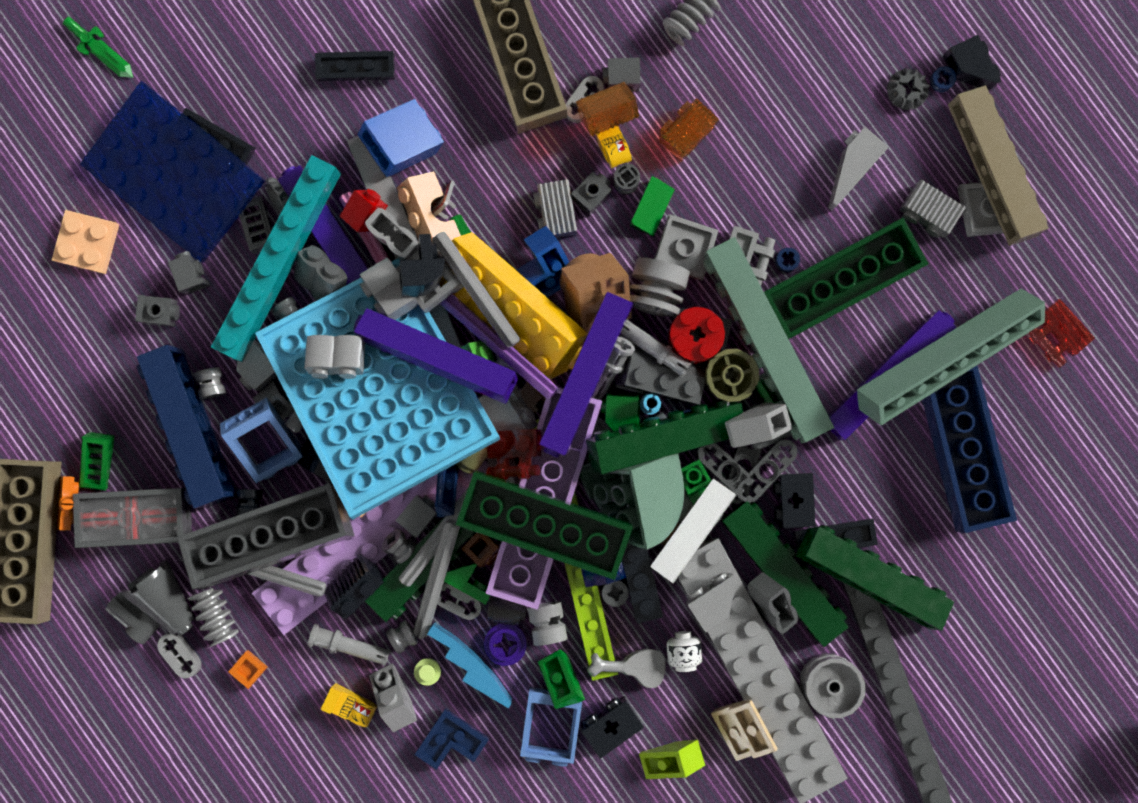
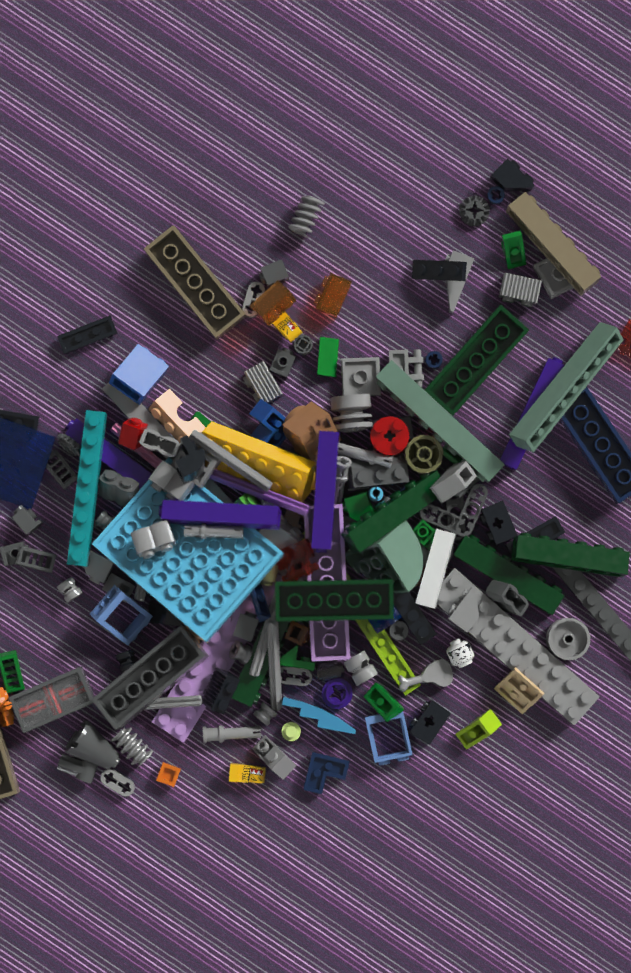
camera: 15 degrees left, 0 degrees up
dark blue brick [136,345,236,509] -> none
light grey piece [431,180,456,219] -> none
none -> dark grey slope [15,545,57,573]
none -> light grey pin [184,524,244,539]
none -> black plate [412,260,467,281]
none -> green slope [501,231,527,269]

